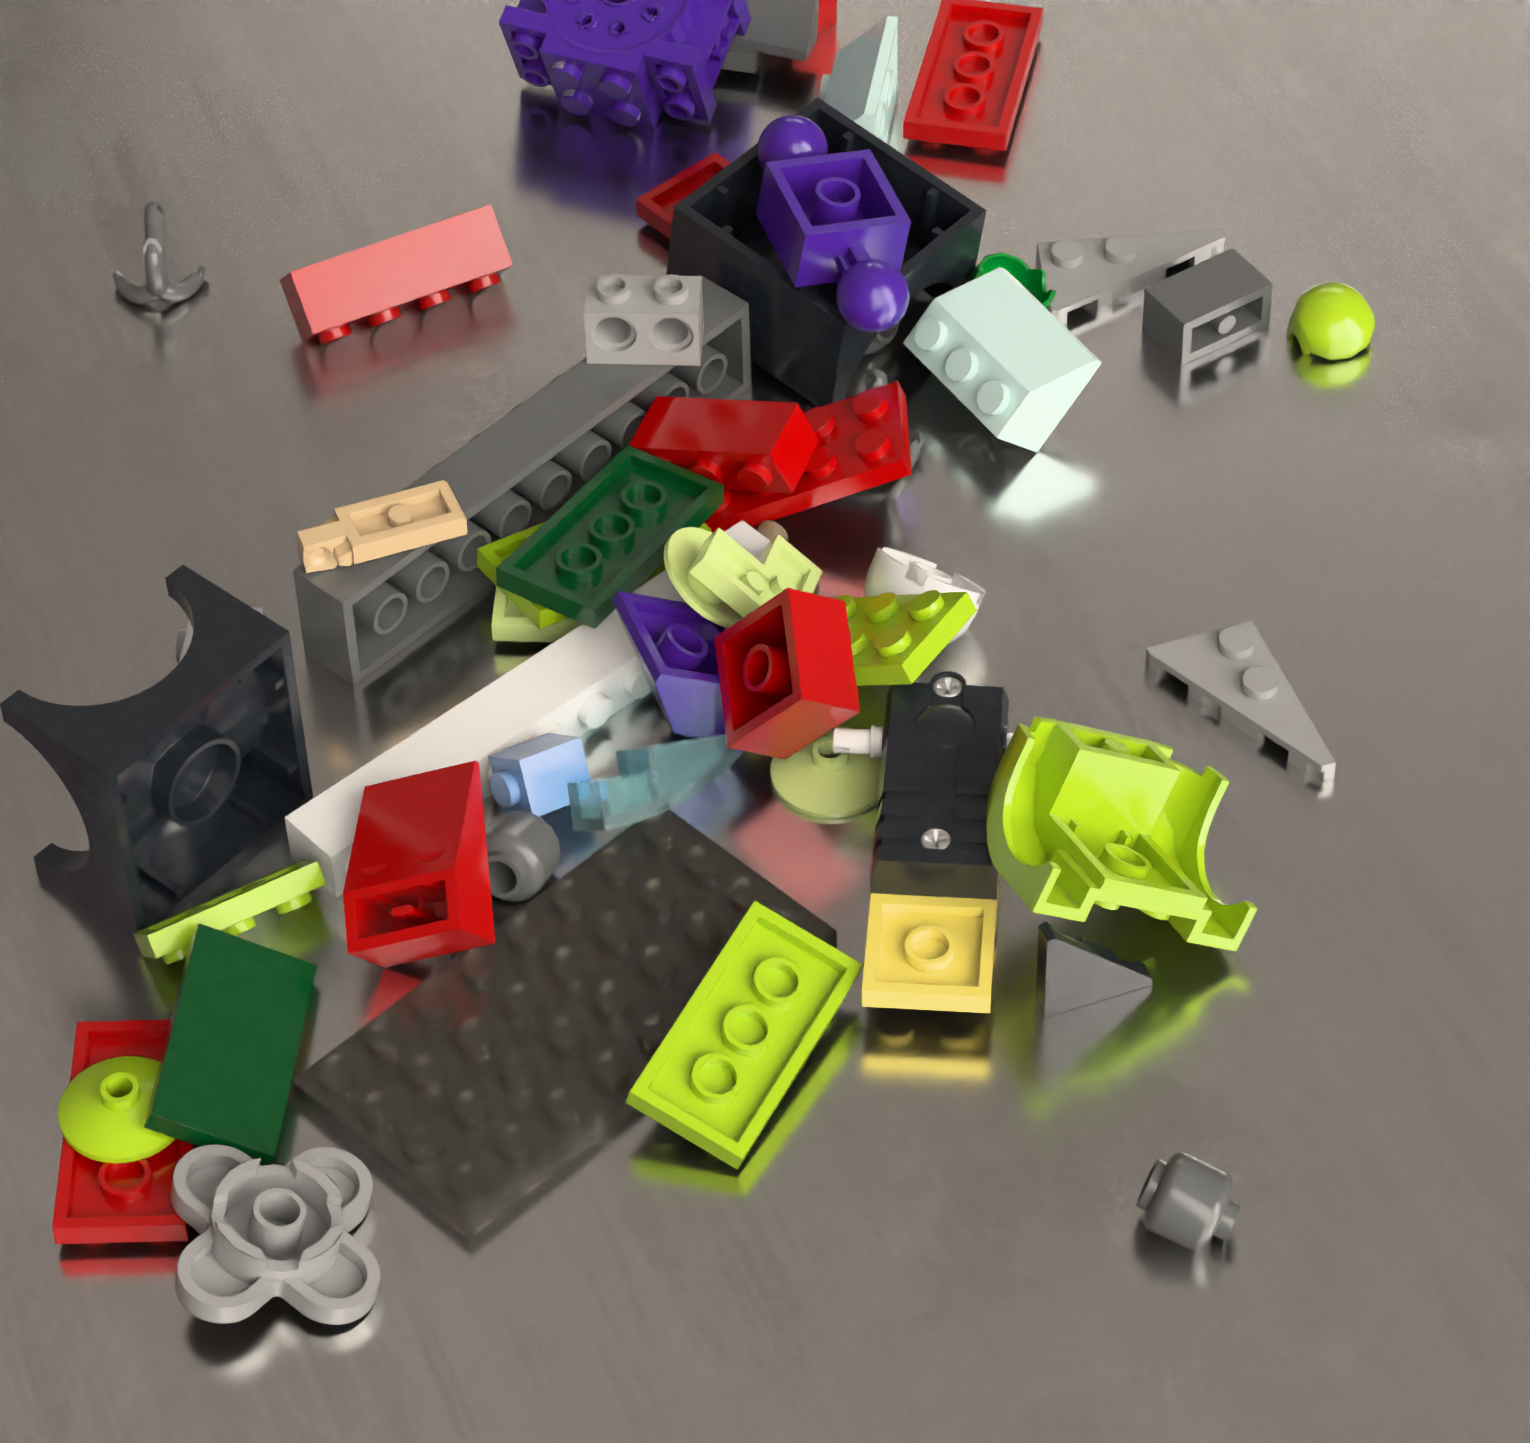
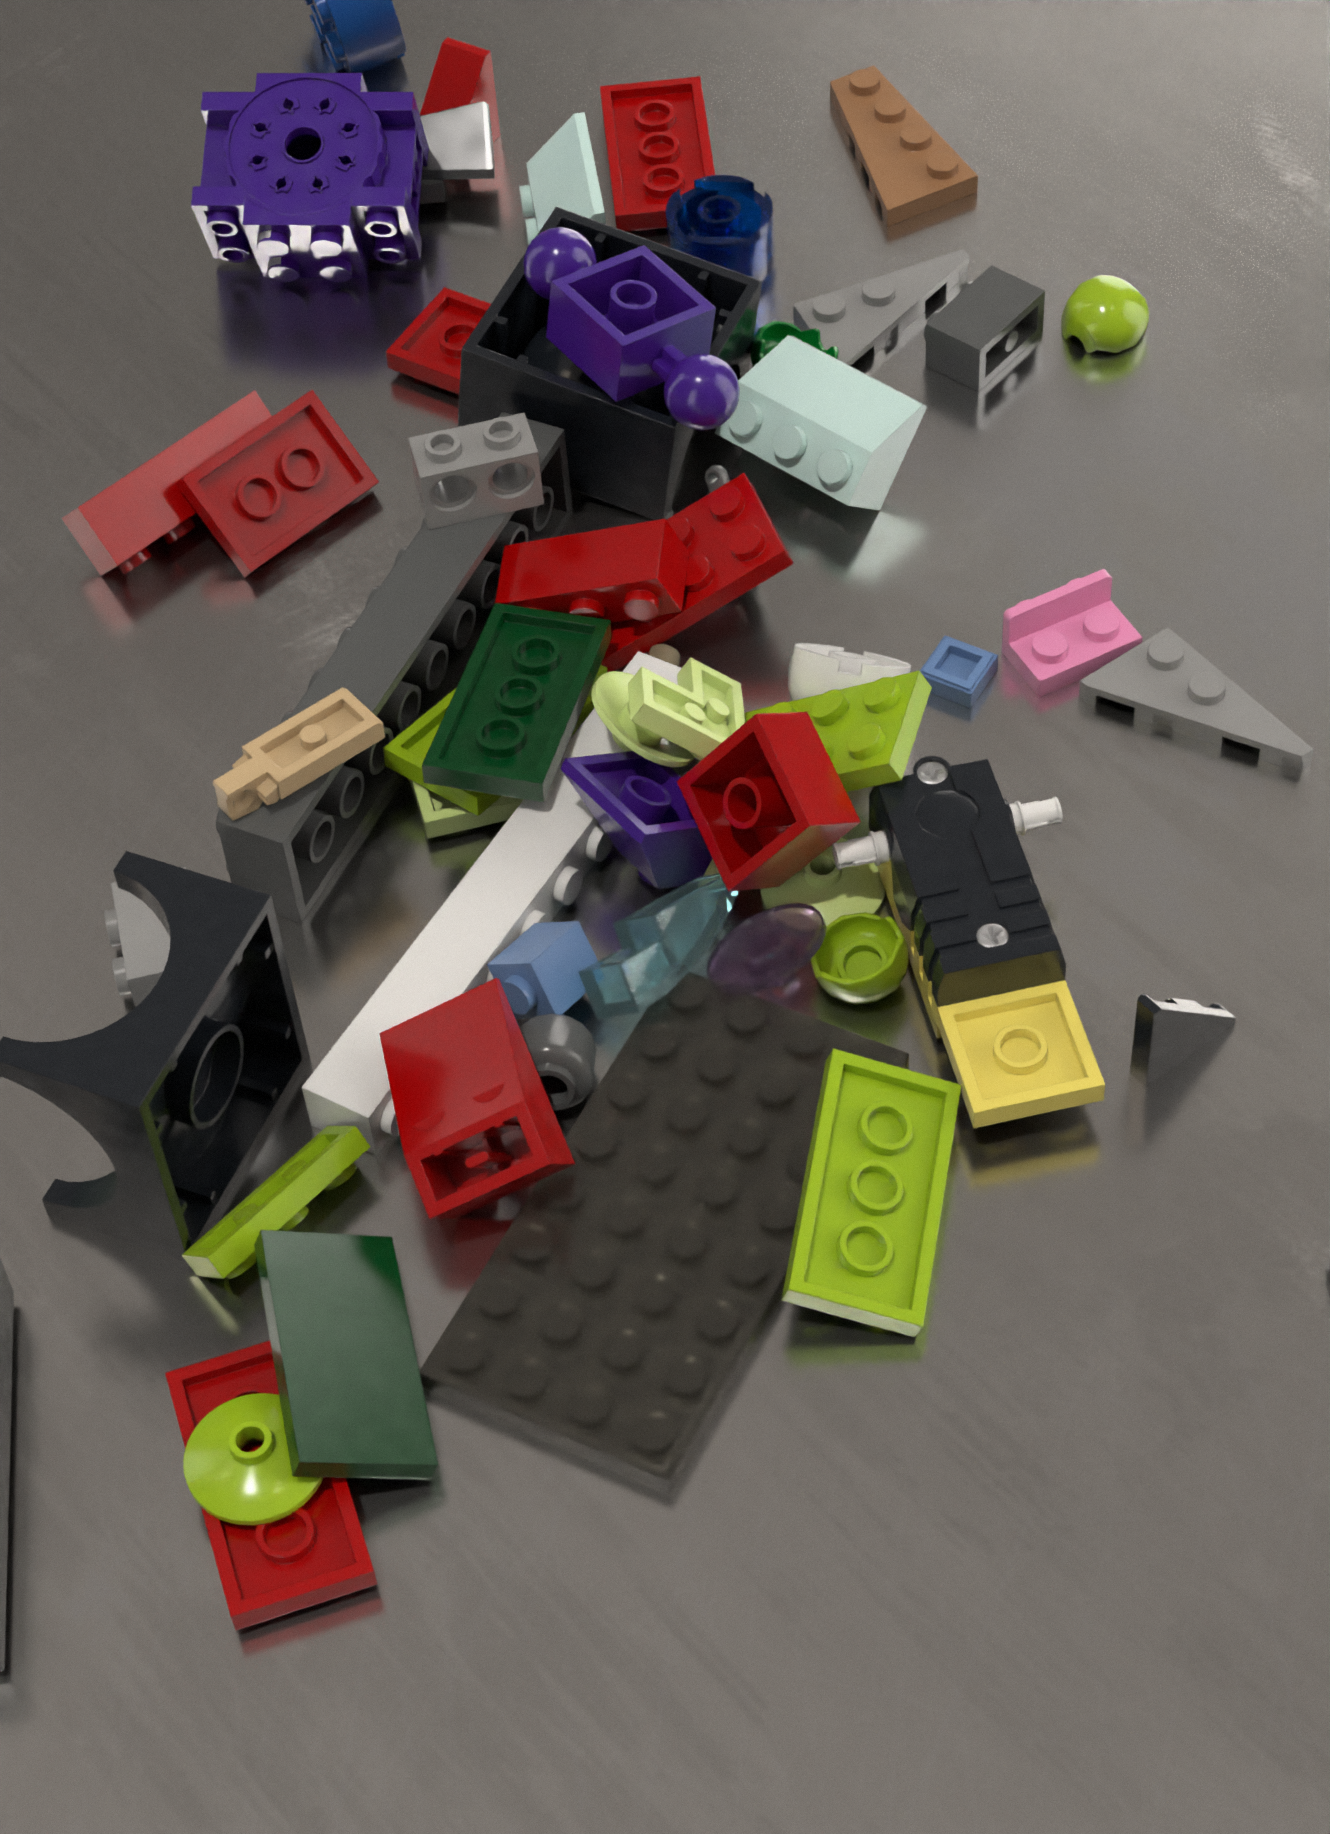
camera: 15 degrees left, 5 degrees up
light grey plant [170,1145,381,1325] -> none
lime piece [986,716,1257,951] -> none
none -> red plate [176,390,379,577]
none -> clear blue brick [666,175,775,281]
none -> clear purple dish [707,903,826,995]
none -> lime hair [809,912,909,1005]
none -> medium nougat wing [830,65,978,227]
none -> medium blue tile [920,635,998,709]
none -> bright pink bracket [1002,569,1143,697]

